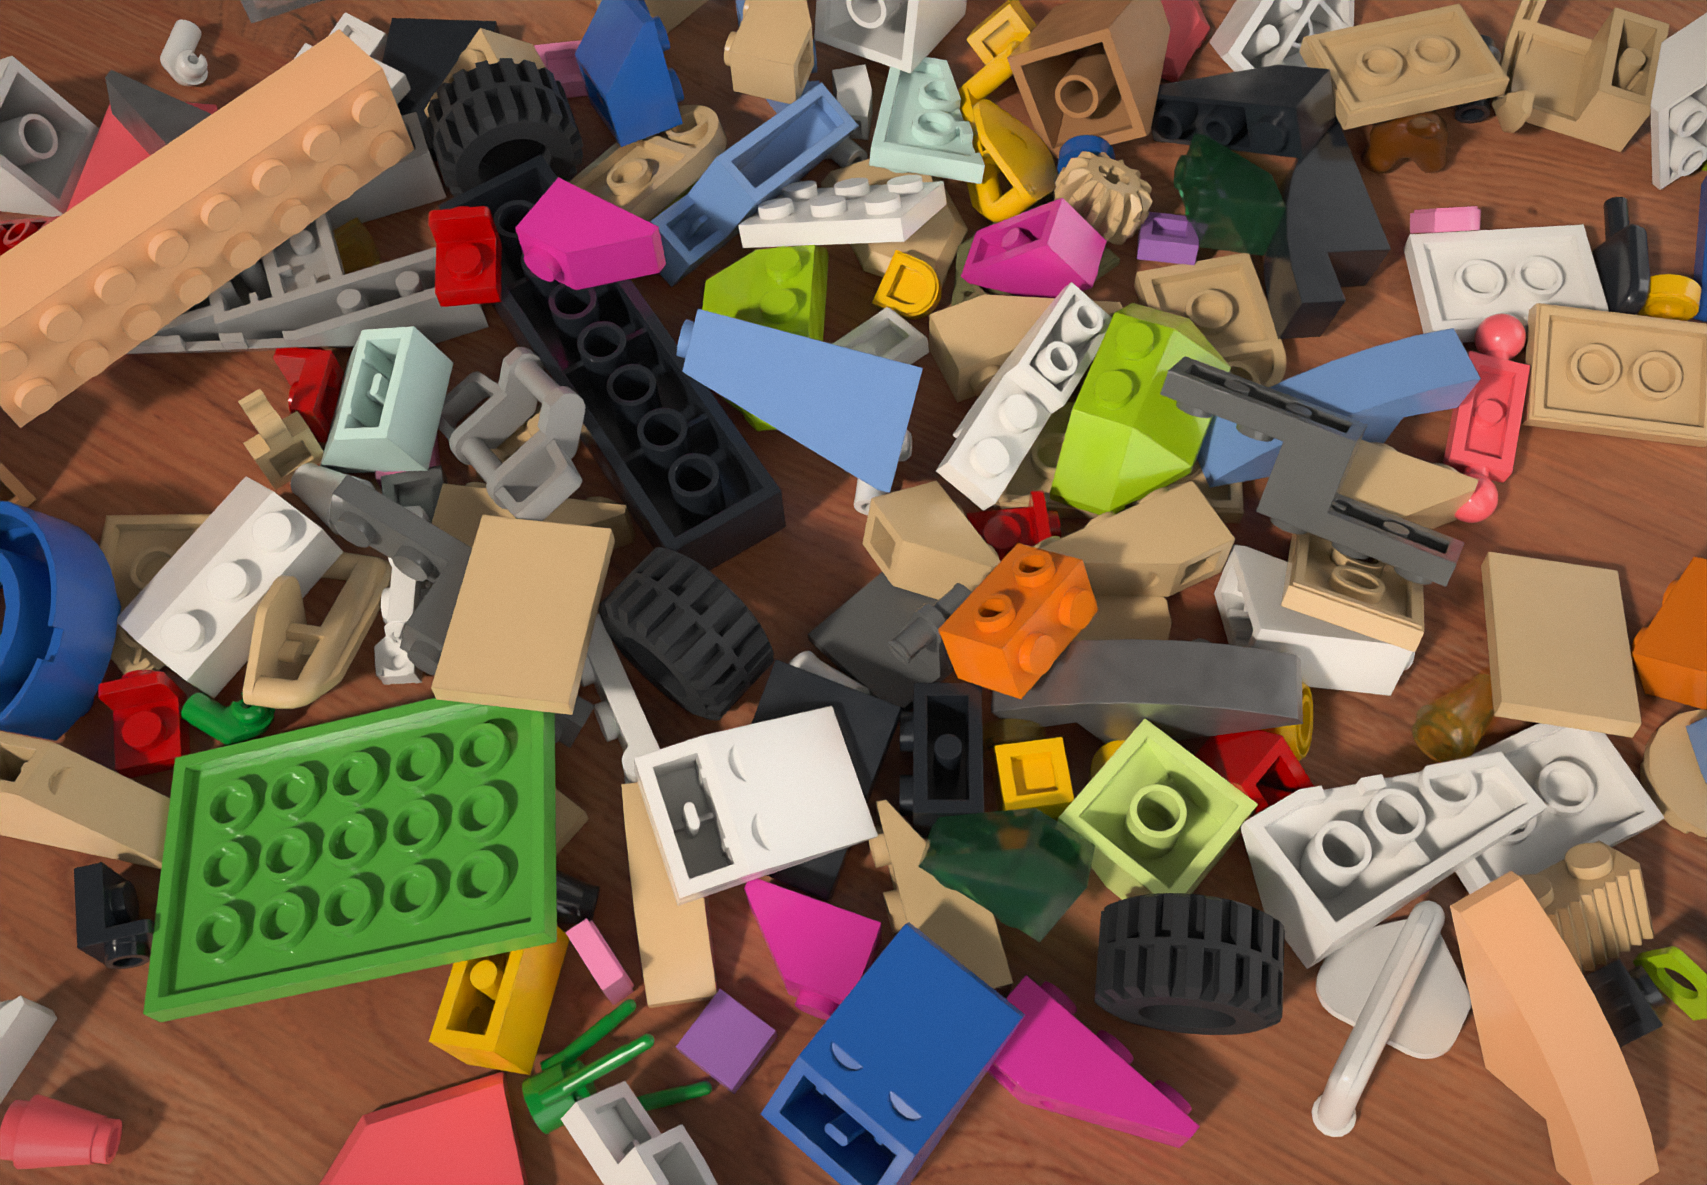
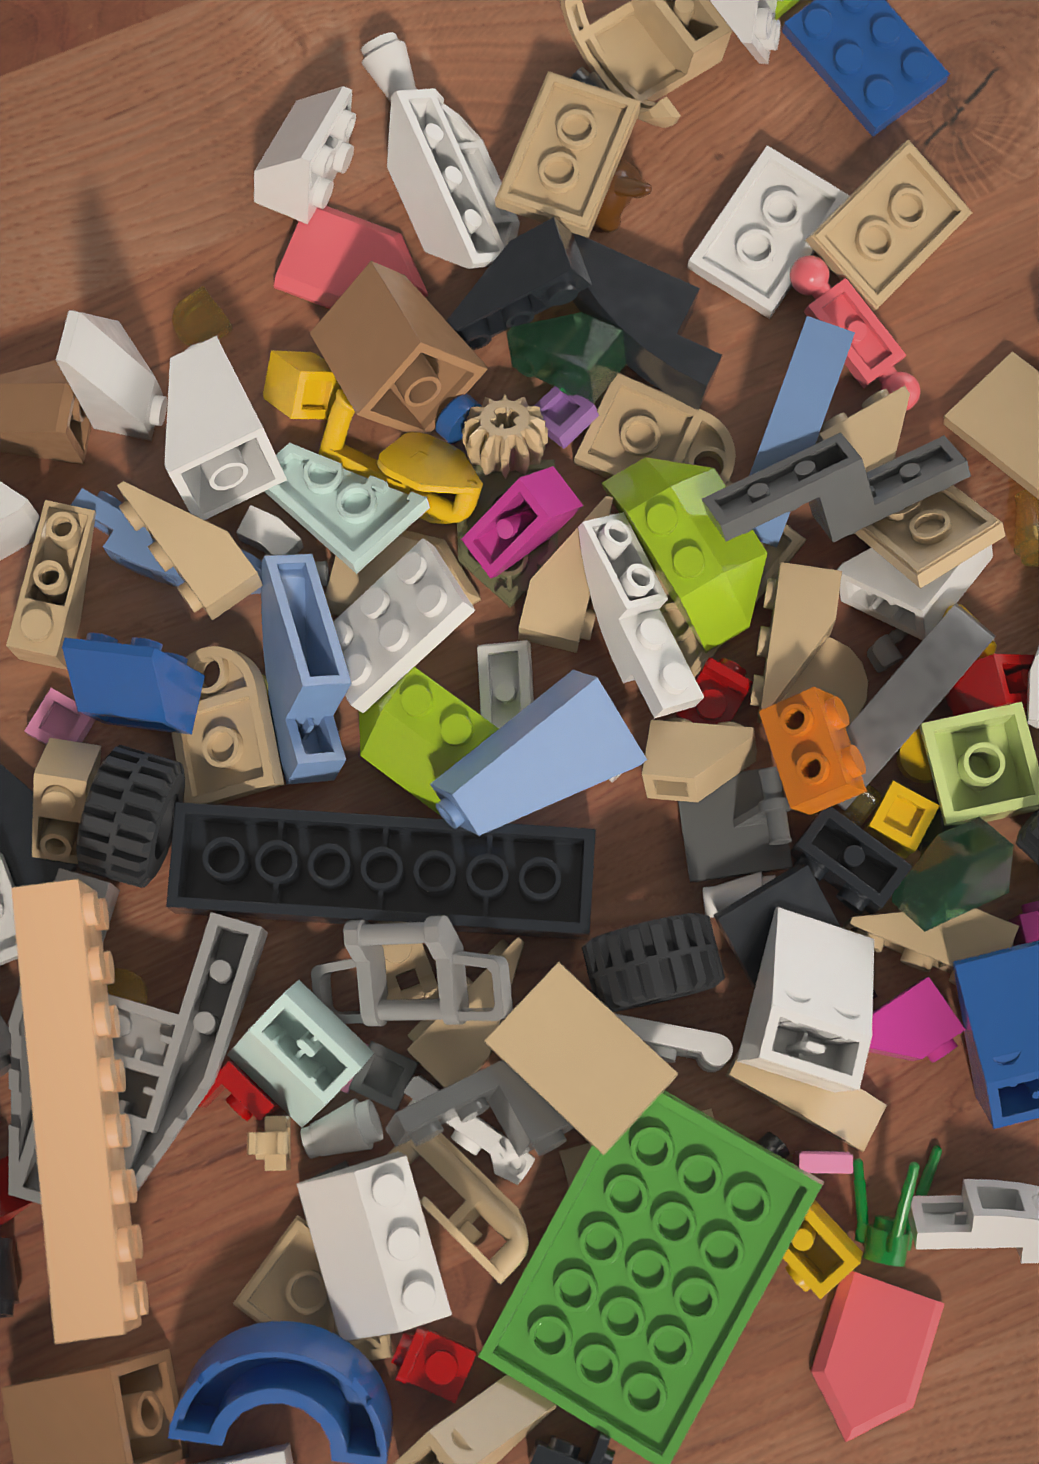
camera: 60 degrees left, 15 degrees up
green arm [181,692,275,746] -> none
red bracket [428,206,502,307] -> none
dark pink slope [515,177,666,290] -> none
medium lavender tile [676,989,778,1094] -> none
yellow tile [872,250,942,320] -> none
bright pink tile [1410,206,1481,233] -> none
black piece [1592,197,1651,315] -> none
yellow tile [1637,274,1701,321] -> none

